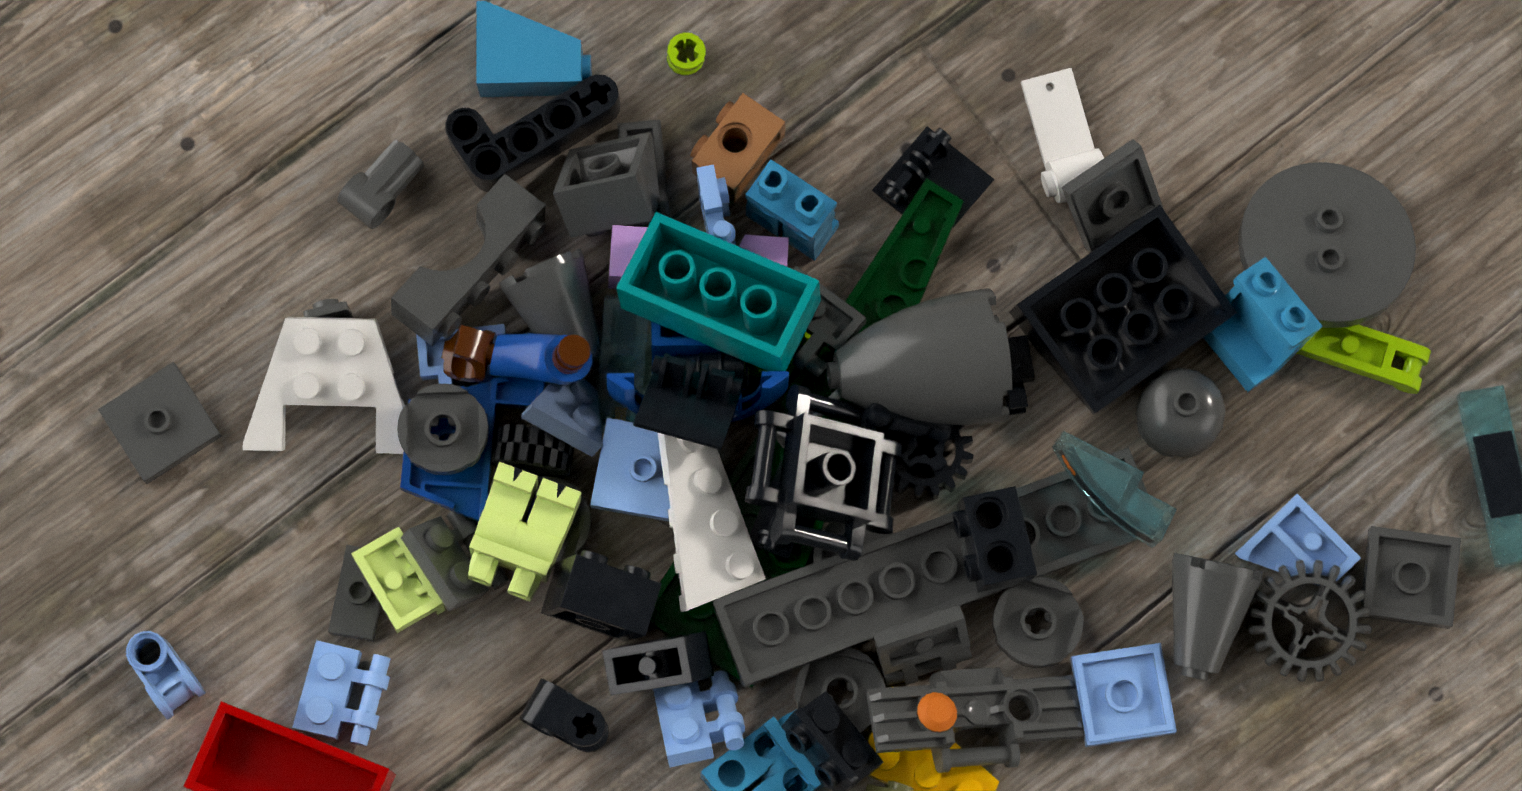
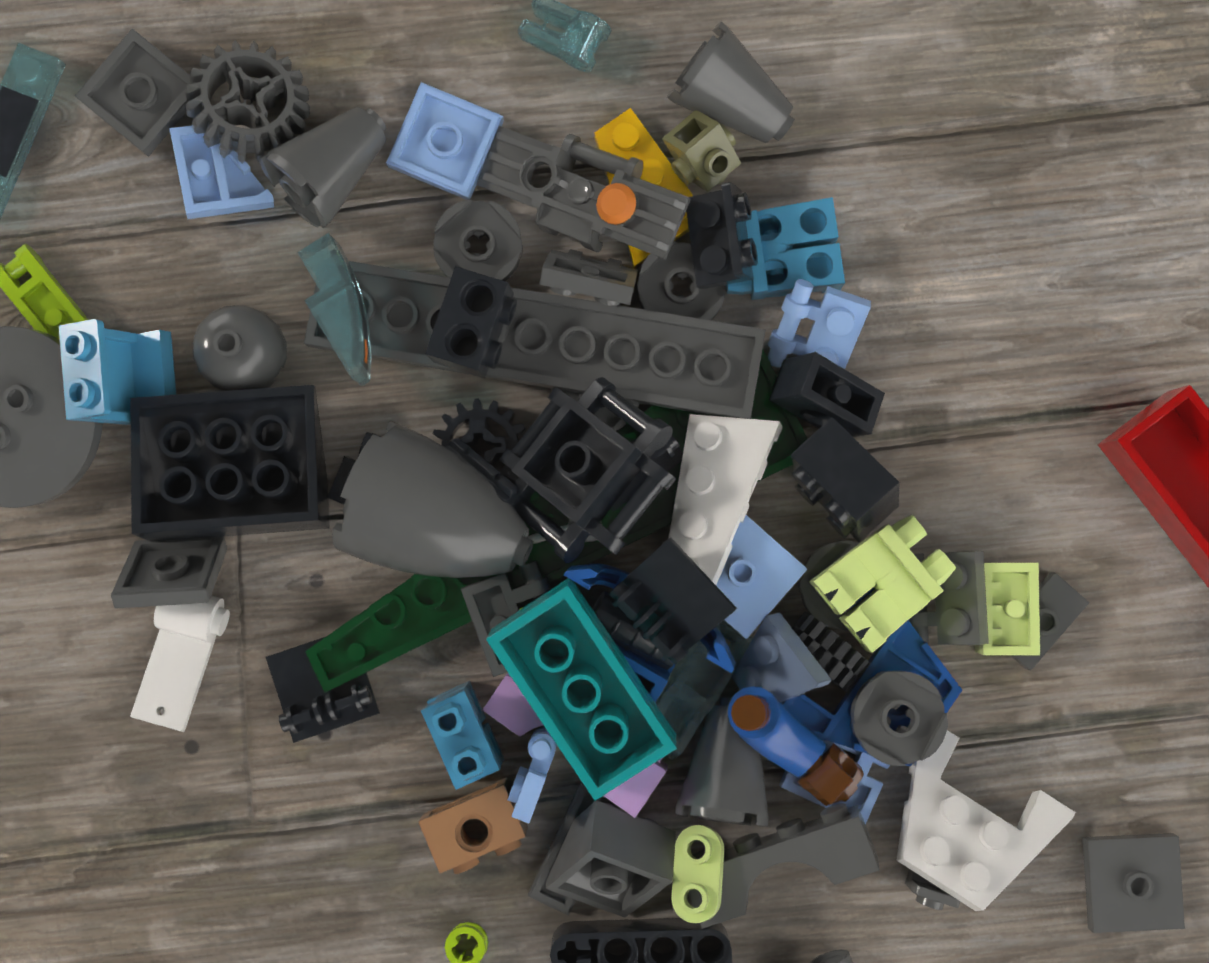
camera: 150 degrees left, 10 degrees up
light blue plate [292,640,391,746] -> none
black piece [519,678,609,753] -> none
none -> yellowish green plate [671,825,724,923]

